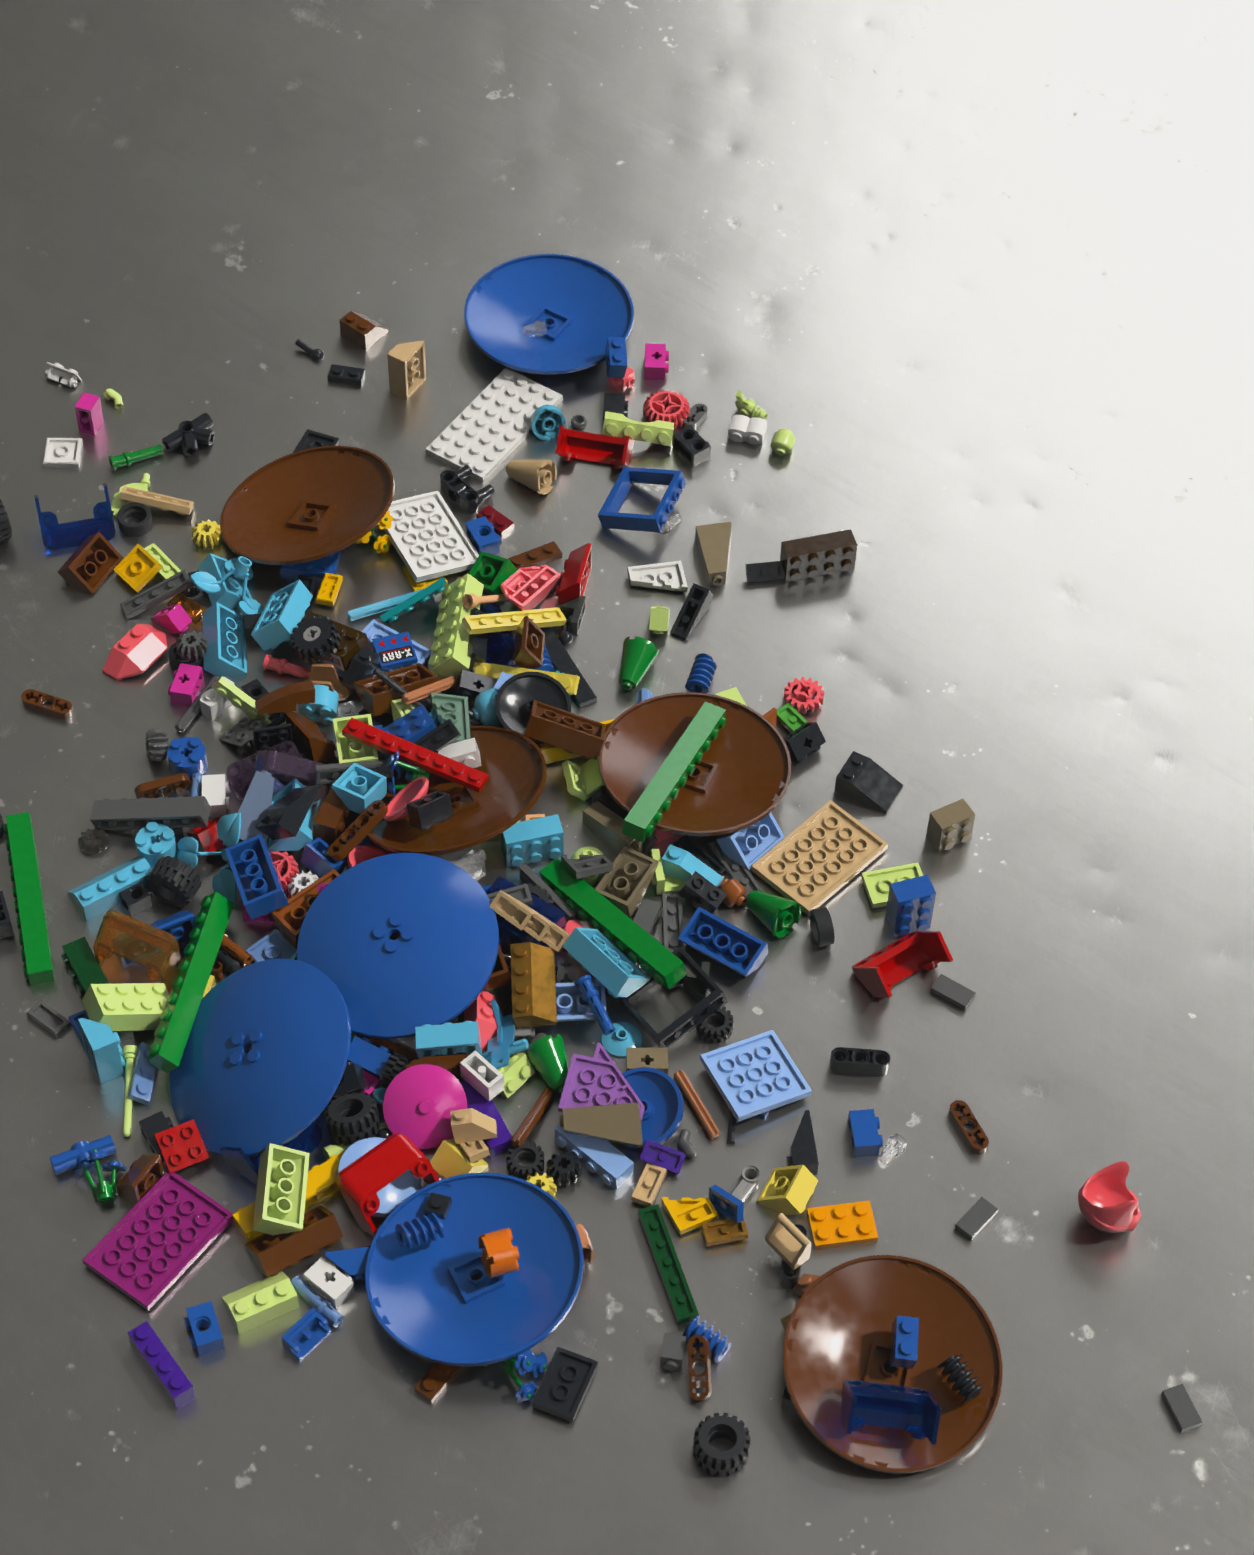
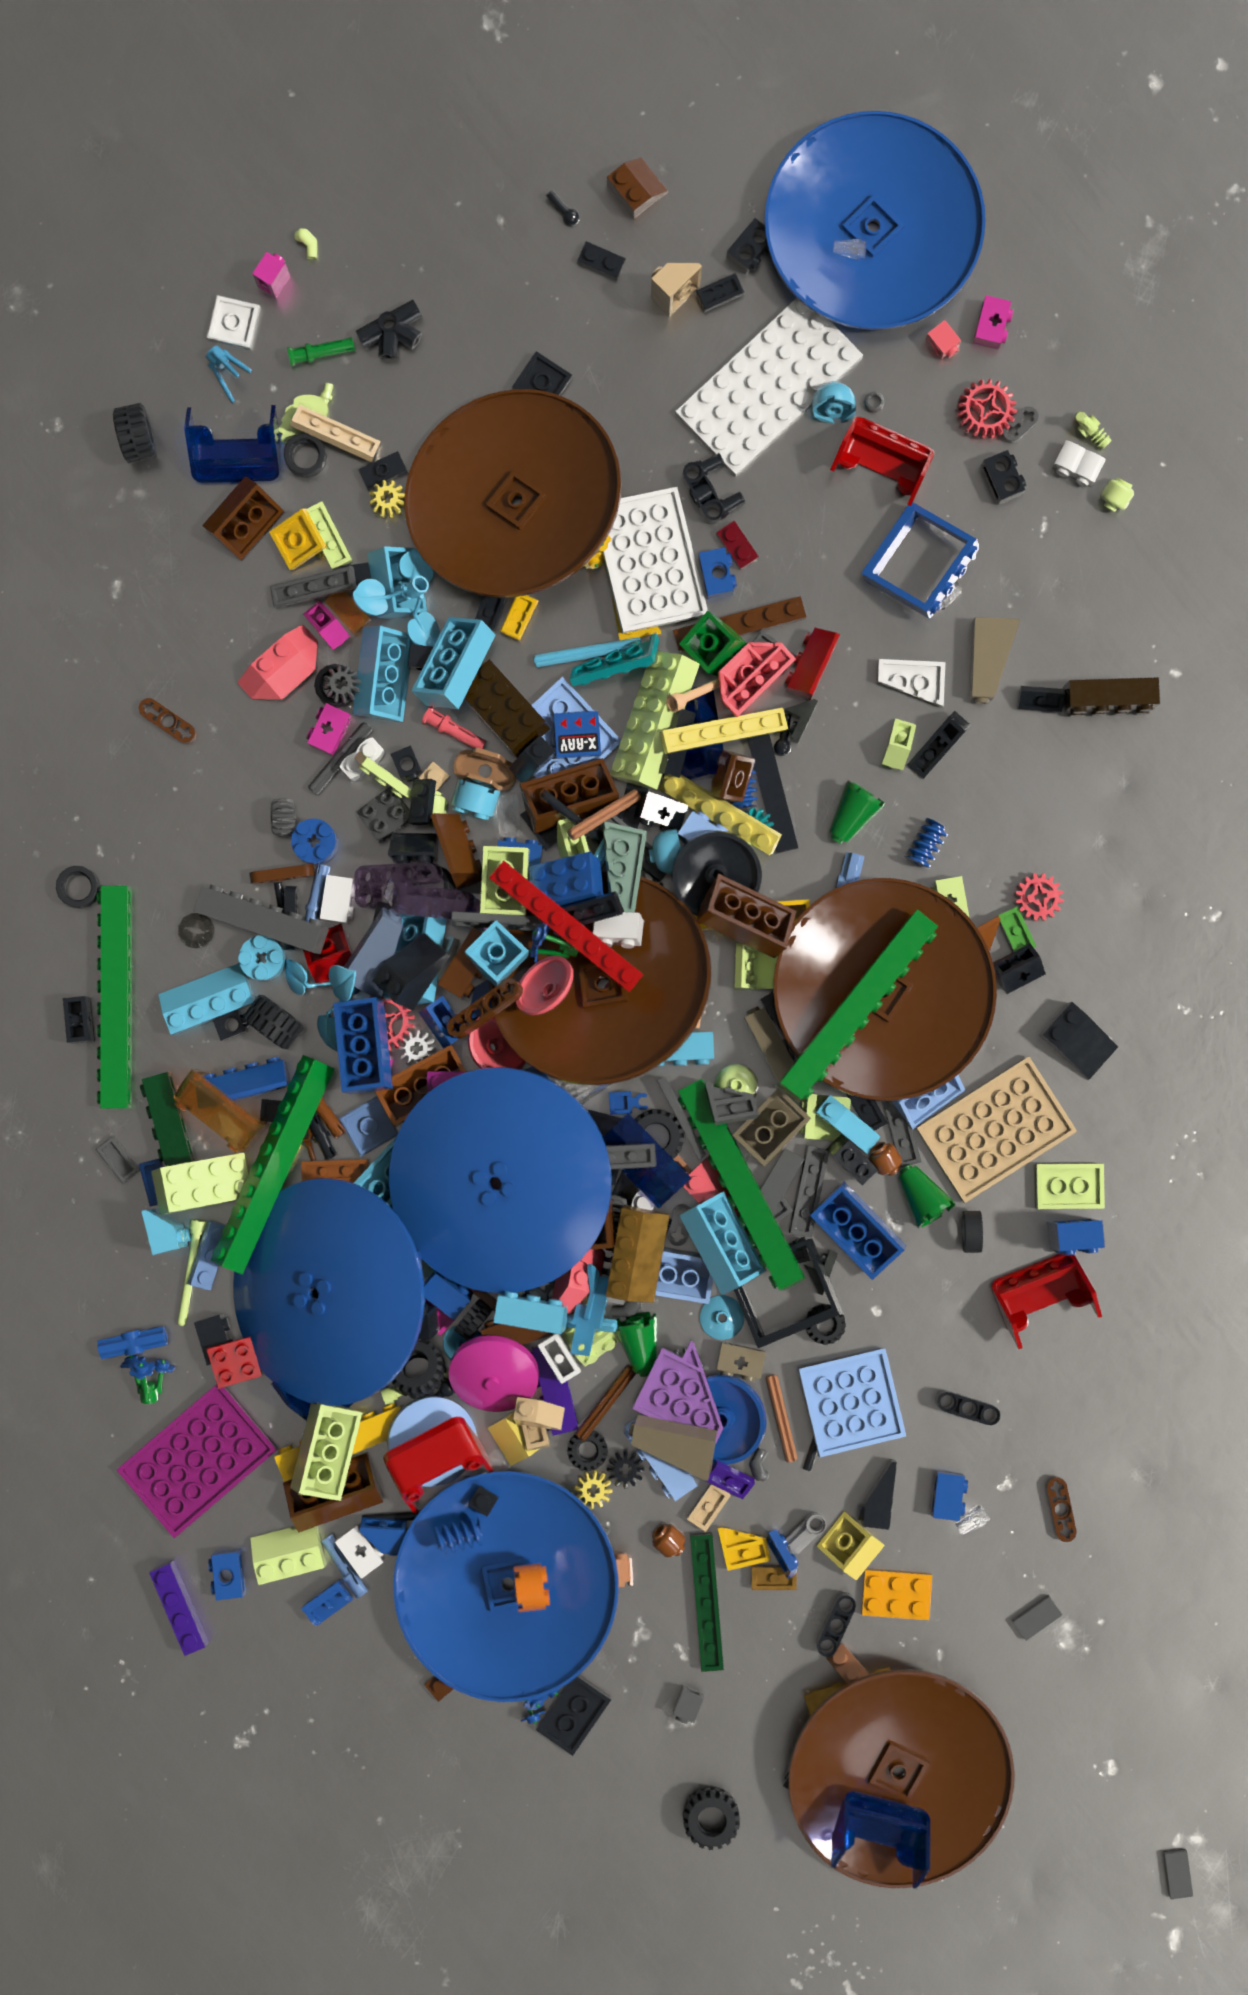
camera: 15 degrees right, 35 degrees up
white hinge [45,362,82,388] -> none
reddish brown slope [116,1153,164,1206] -> none
reddish brown slope [255,681,315,714] -> none
black wheel [290,615,341,664] -> none
black brick [406,790,454,830] -> none
tan slope [489,890,570,952] -> none
tan cone [506,459,557,495] -> none
blue pin [574,975,615,1035] -> none
yellowish green arch [602,411,674,446] -> none
black brick [603,392,629,423] -> none
blue brick [605,337,627,378] -> none
blue piece [683,1316,732,1363] -> none
reddish brown beam [687,1335,712,1401] -> none
tan tile [765,1213,812,1270] -> none
blue brick [890,1315,919,1369] -> none
dark tan brick [926,799,975,853] -> none
dark grey tile [930,974,976,1010] -> none
black piece [937,1354,984,1405] -> none
coral piece [1078,1161,1141,1233] -> none
none -> dark azure plant [206,345,252,403]
none -> black plate [358,451,408,491]
none -> dark orange head [652,1524,685,1558]
none -> black plate [695,273,745,312]
none -> black brick [726,218,769,274]

